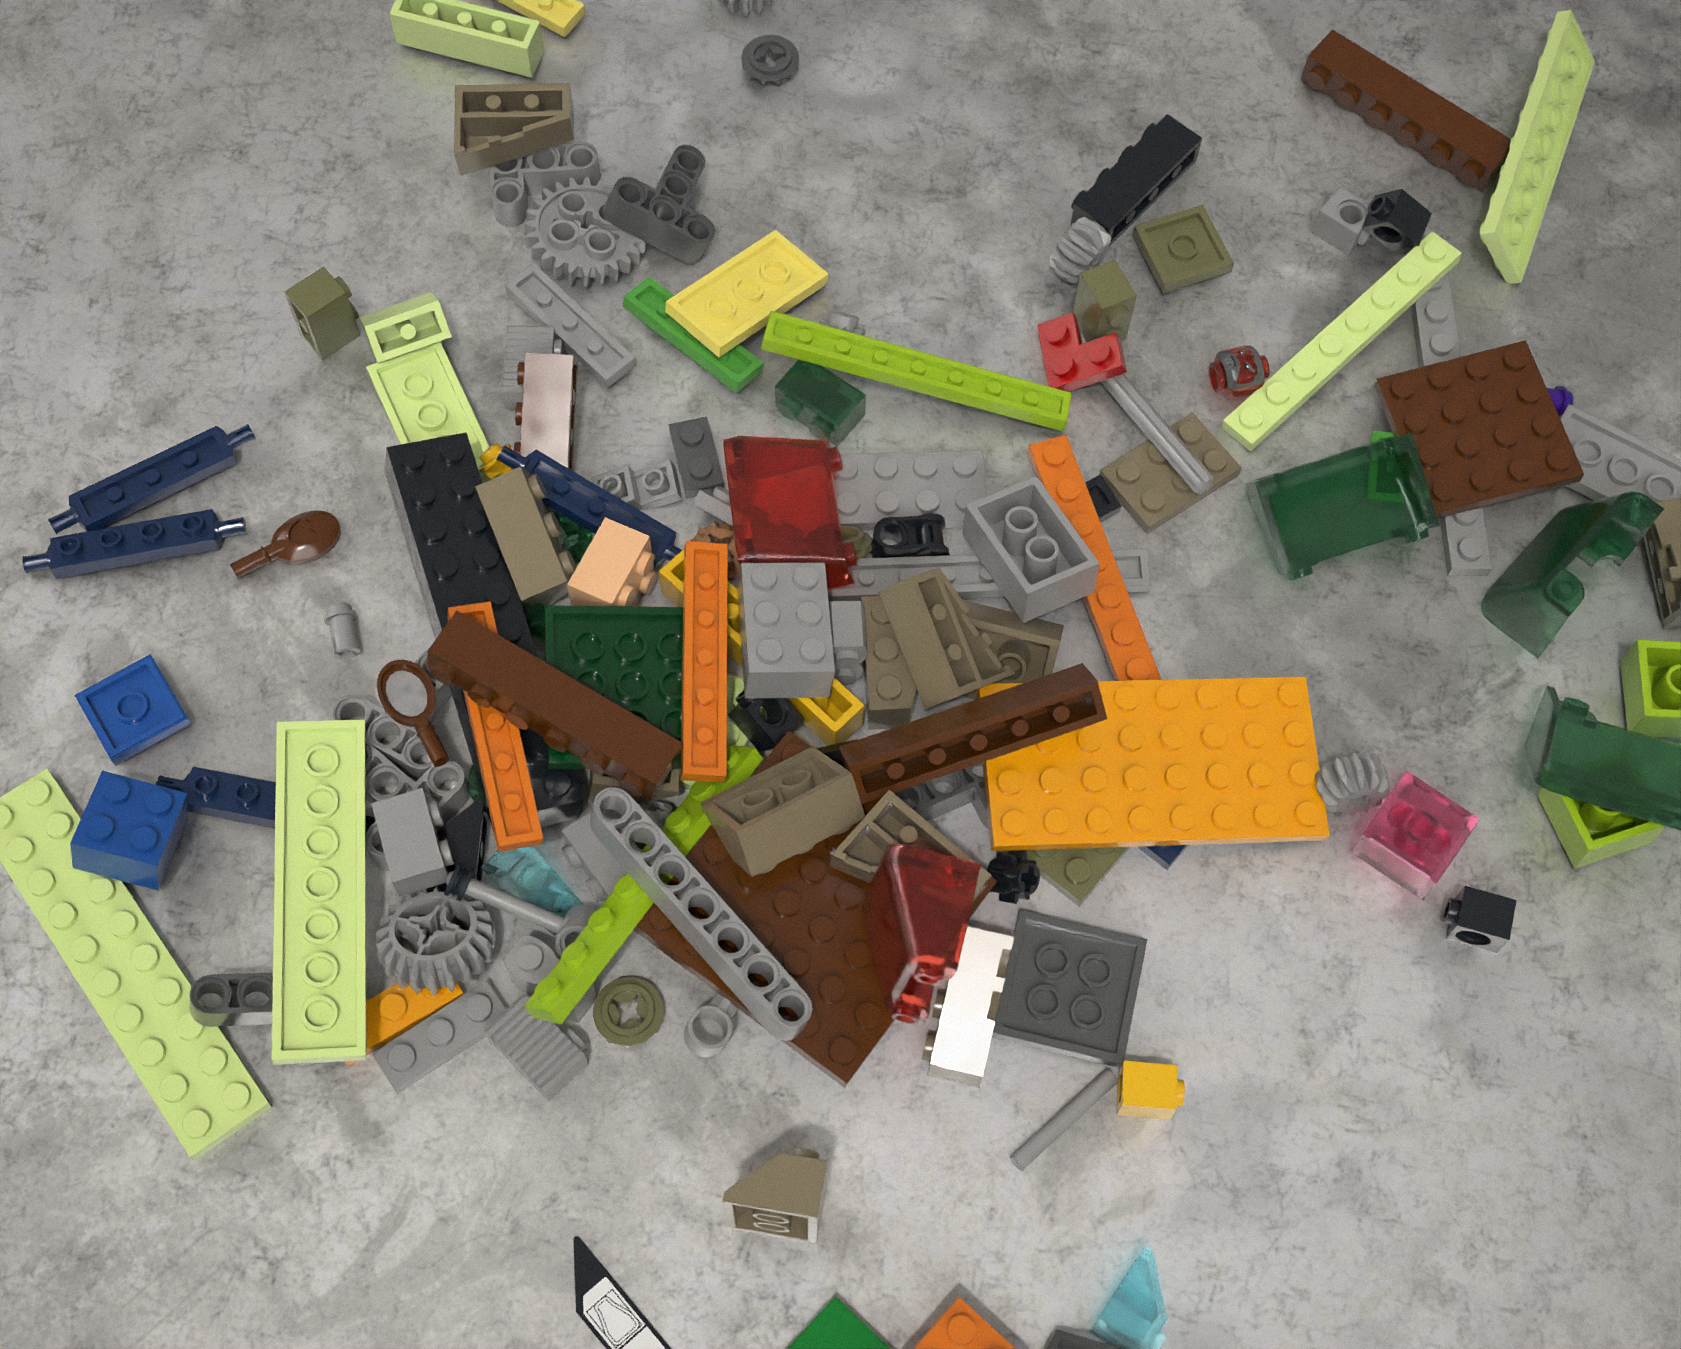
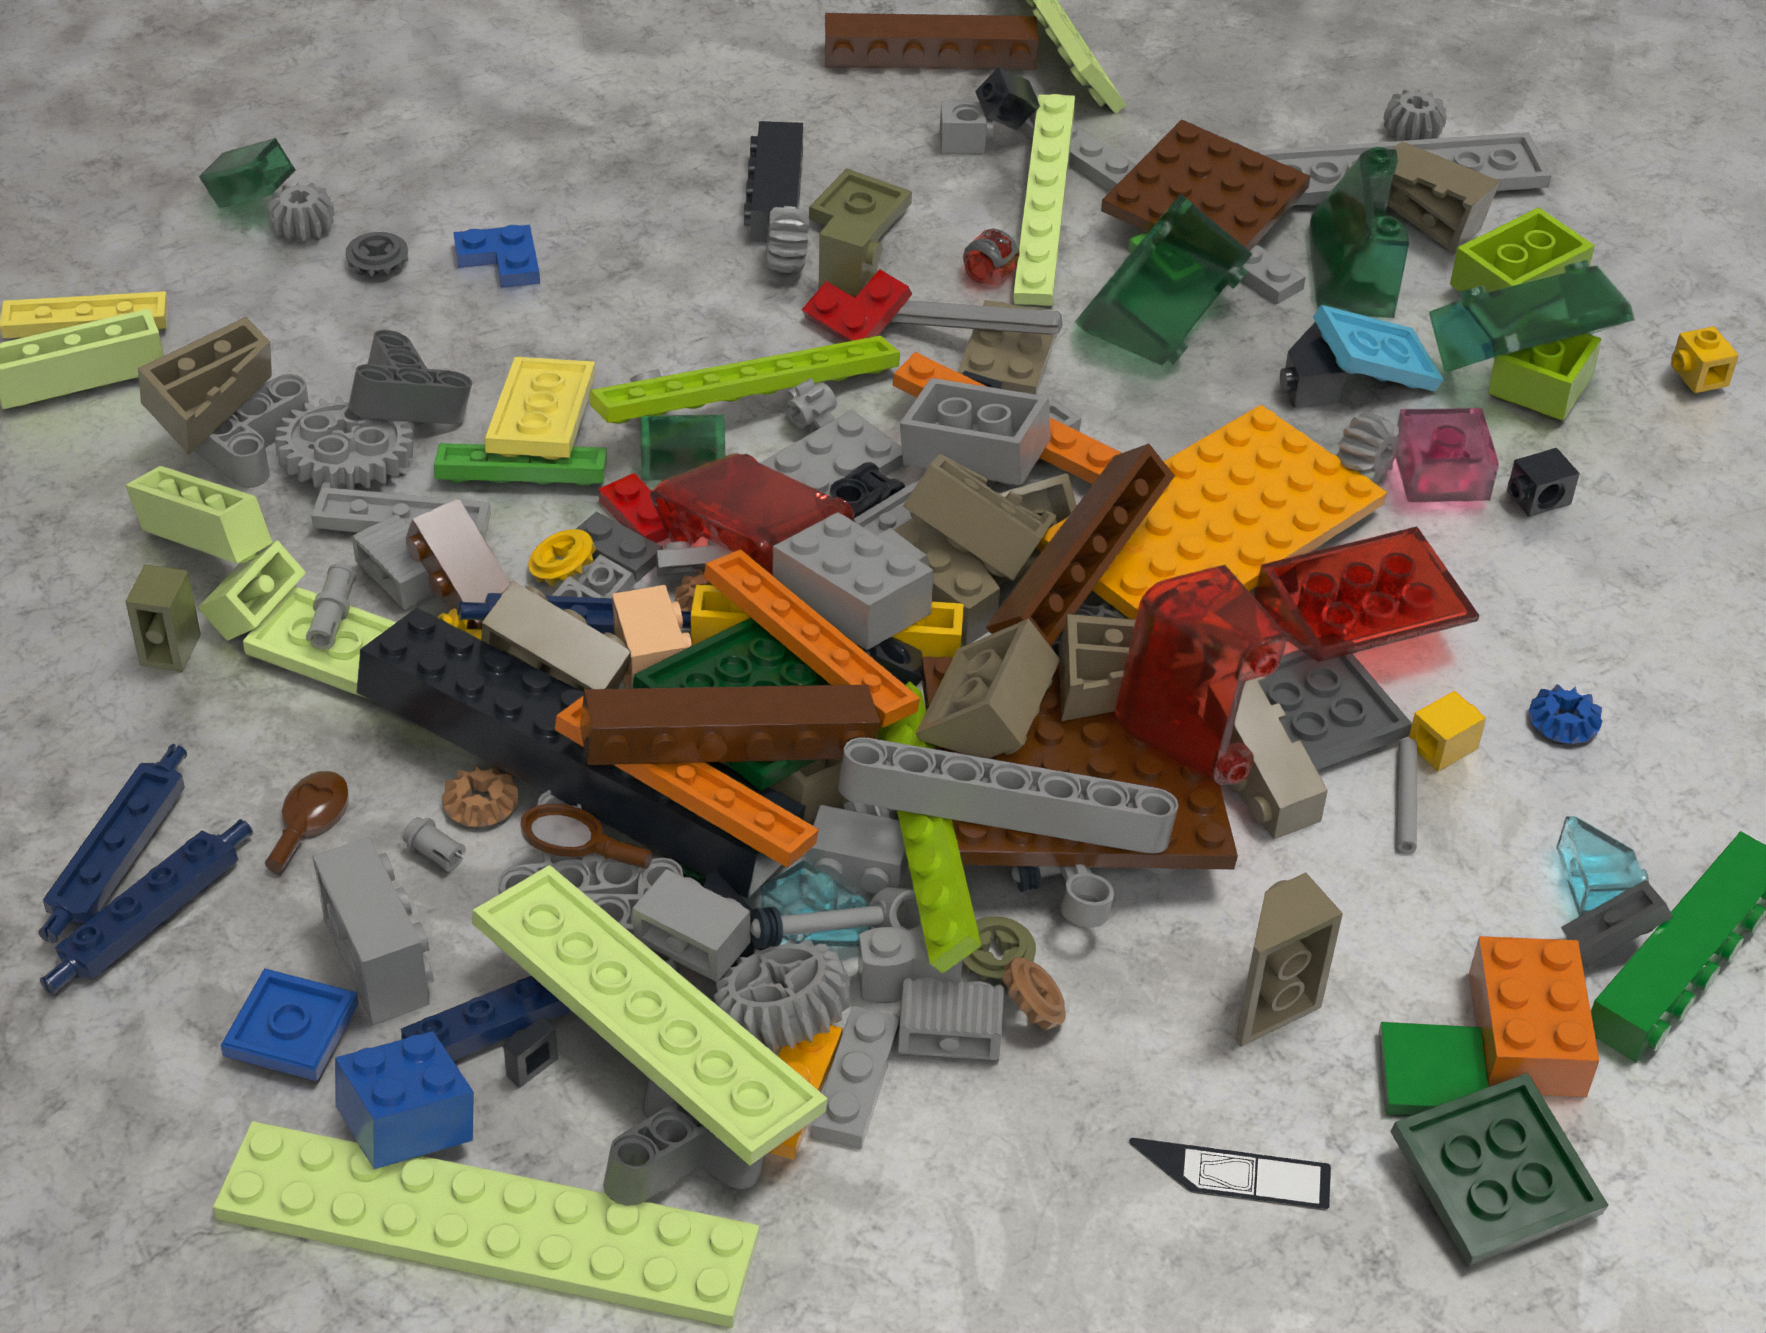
camera: 40 degrees left, 20 degrees down
none -> yellowish green brick [125,466,273,563]
none -> light grey pin [306,564,356,650]
none -> light grey brick [312,837,434,1025]
none -> medium nougat gear [442,764,518,827]
none -> blue plate [453,225,540,288]
none -> black plate [503,1017,558,1088]
none -> yellow gear [528,529,596,586]
none -> red plate [598,473,680,543]
none -> light grey gear [786,378,837,432]
none -> medium nougat gear [1002,957,1066,1031]
none -> clear red slope [1255,526,1479,662]
none -> black slope [1280,322,1346,408]
none -> medium azure plate [1313,305,1444,392]
none -> blue gear [1529,684,1603,744]

